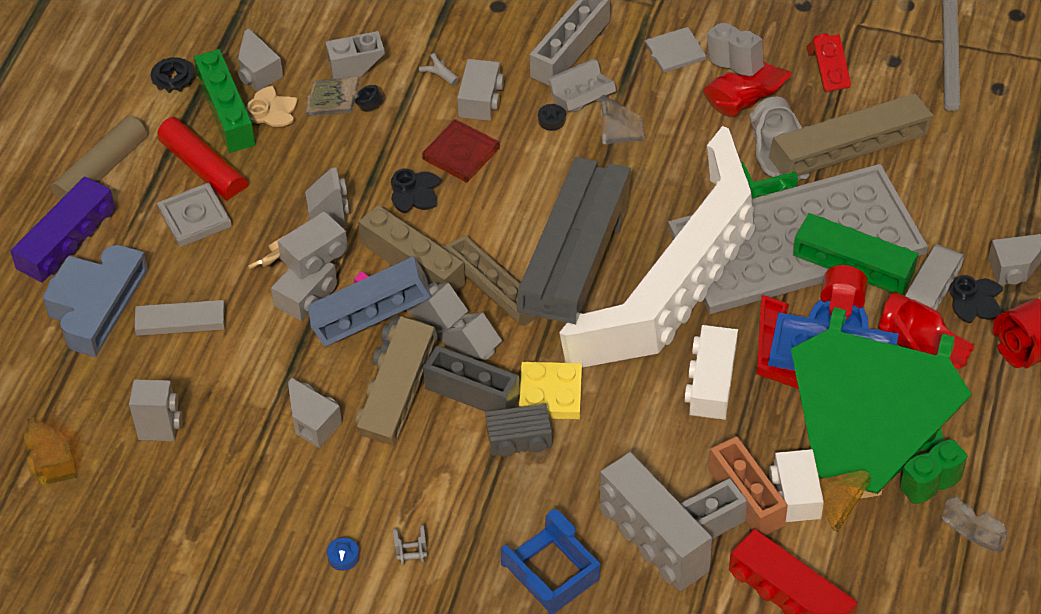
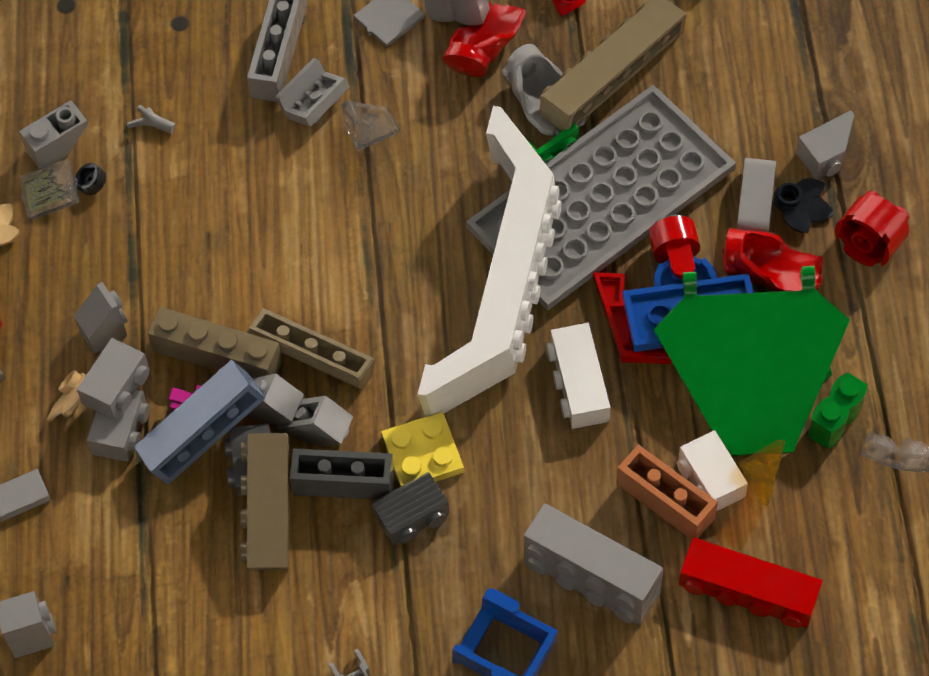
camera: 20 degrees left, 10 degrees up
light grey slope [288,378,342,448] -> none
black plate [391,168,441,213] -> none
clear red tile [422,119,500,183] -> none
light grey brick [457,59,505,121] -> none
dark grey brick [517,157,631,325] -> none
black tile [538,104,566,131] -> none
light grey brick [680,478,747,539] -> none
green brick [793,213,919,295] -> none

